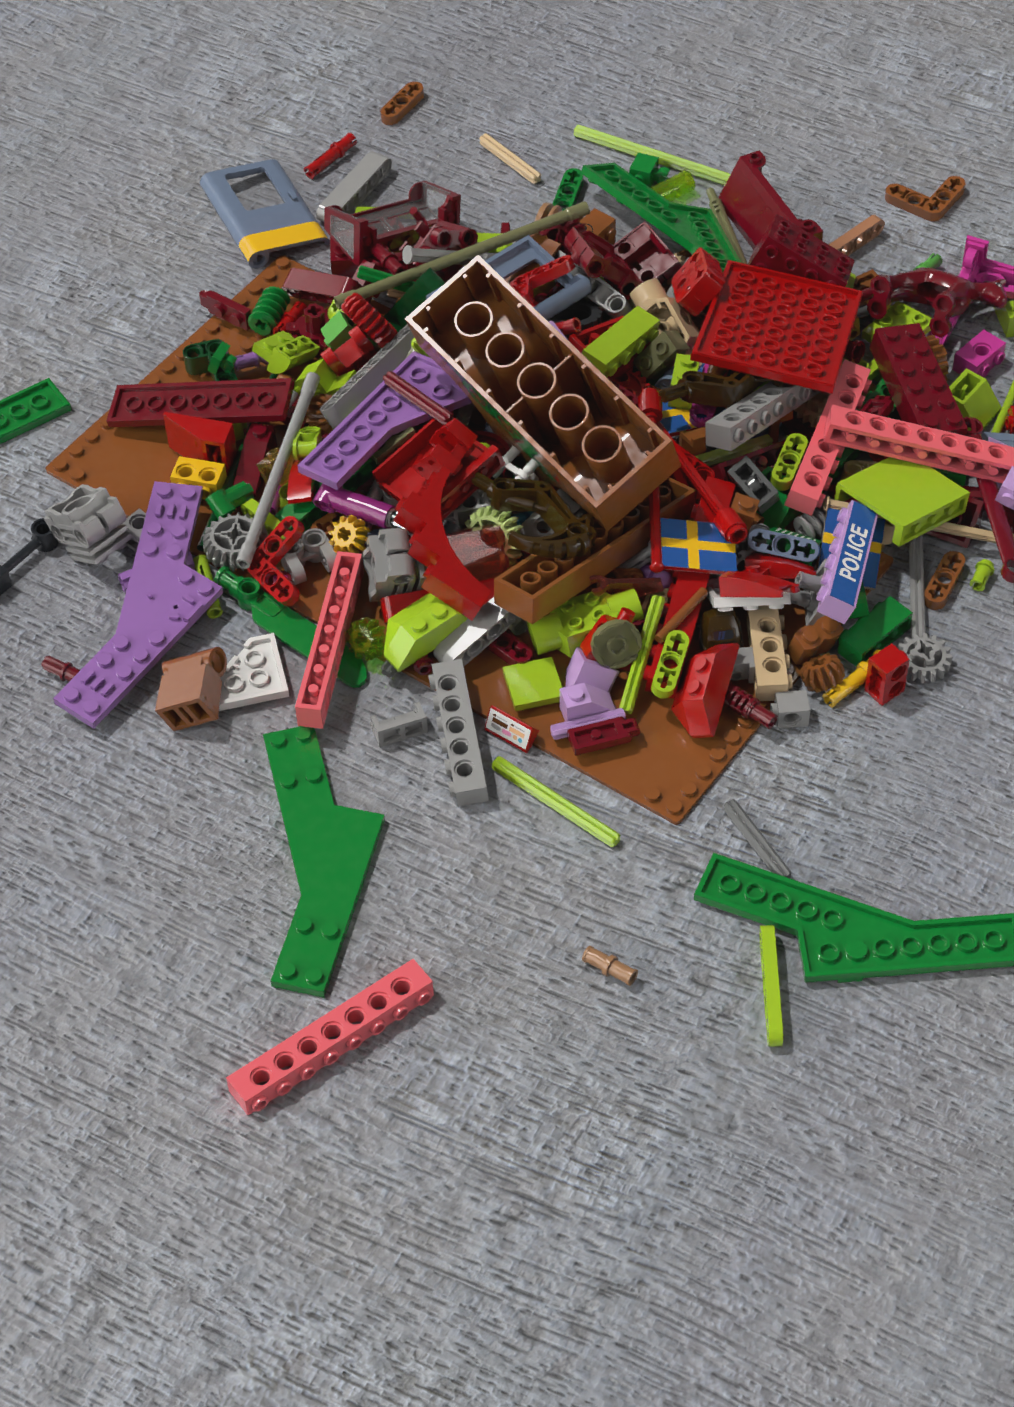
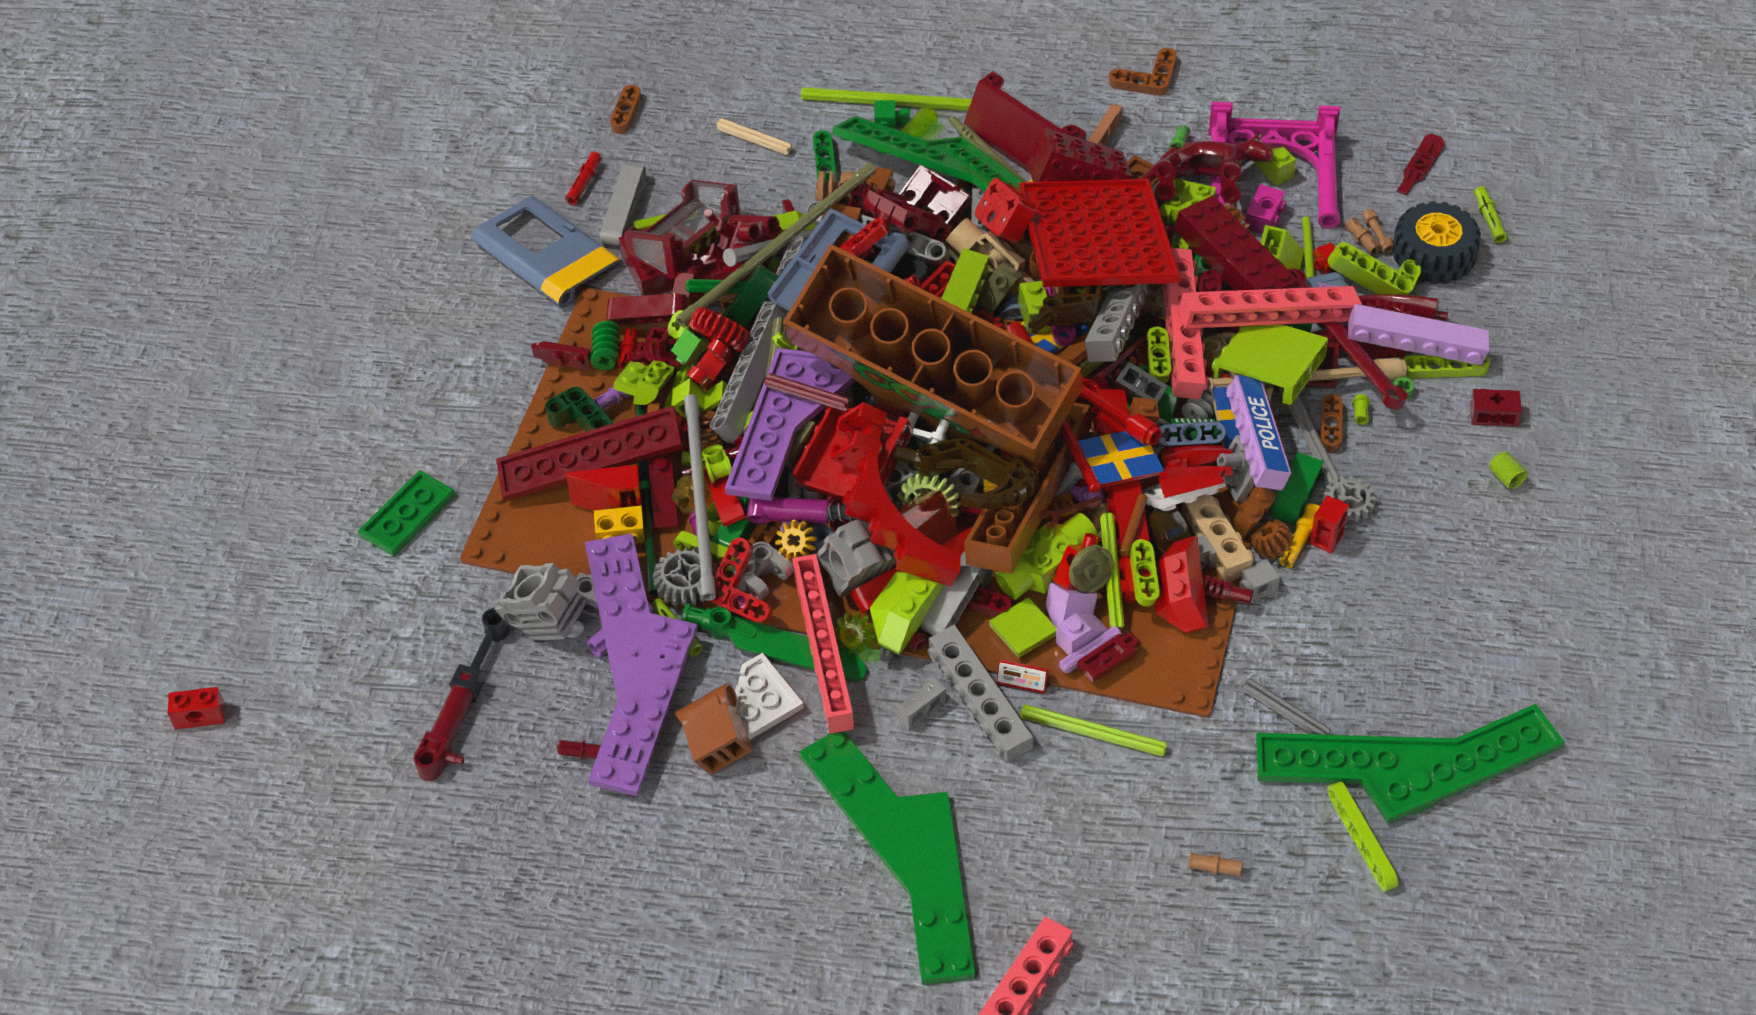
camera: 20 degrees left, 0 degrees up
green piece [205,481,254,519] -> none
green tile [208,341,237,375] -> none
dark red pin [371,243,407,275] -> none

